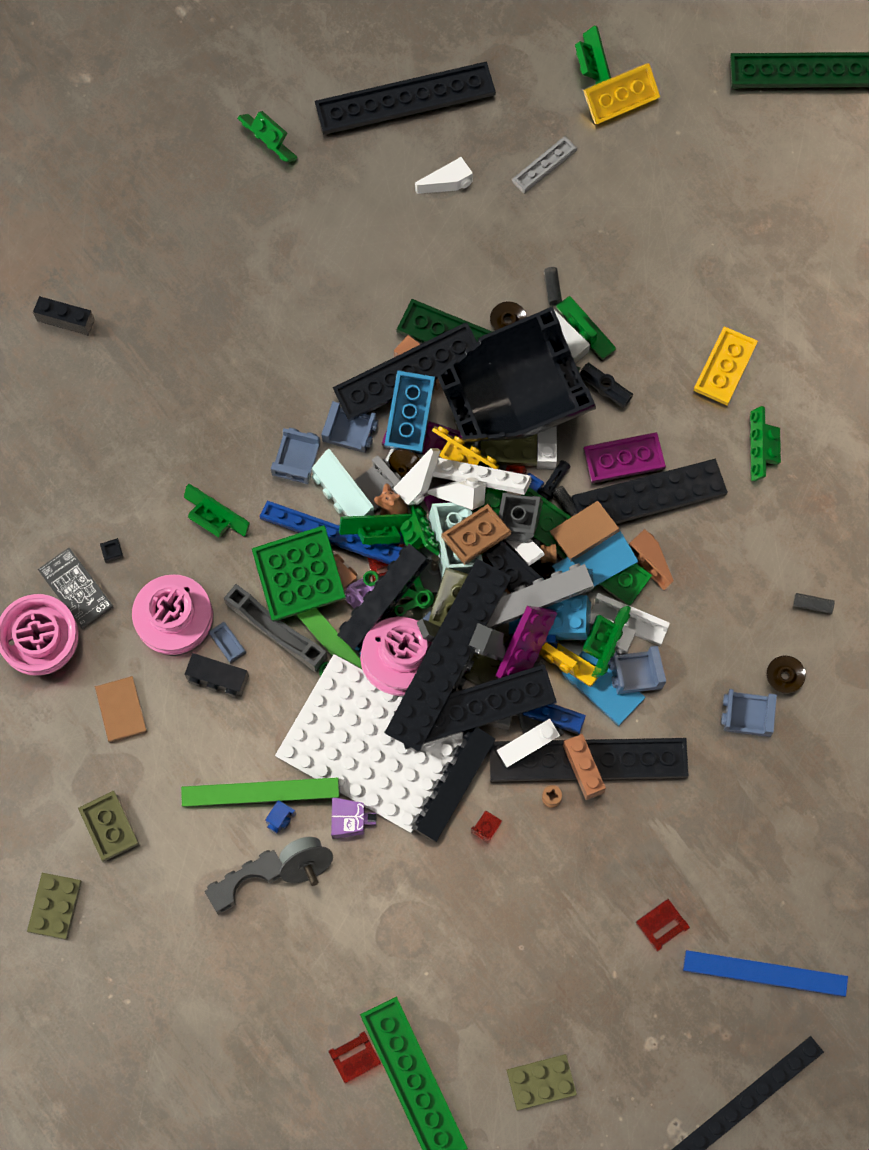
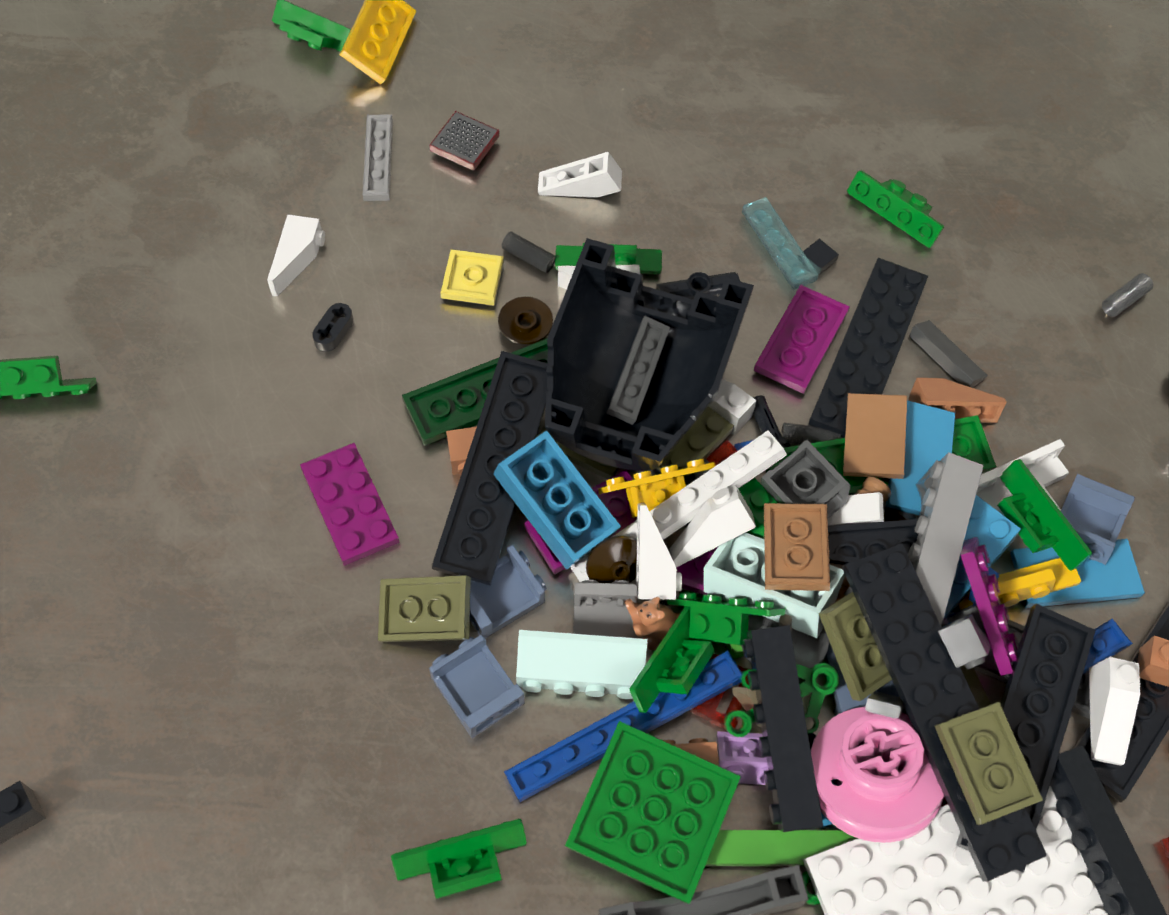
camera: 55 degrees left, 10 degrees down
black plate [315,61,496,135] -> none
yellow plate [693,326,758,406] -> none
none -> magenta plate [300,443,400,566]
none -> black beam [312,303,353,352]
none -> olive plate [378,575,471,642]
none -> tile [429,111,500,171]
none -> light yellow plate [440,249,504,306]
none -> white slope [538,152,622,197]
none -> dark grey plate [607,316,670,425]
none -> clear light blue plate [742,197,818,290]
none -> black tile [800,238,839,274]
none -> dark grey slope [909,320,988,388]
none -> olive plate [935,702,1043,825]

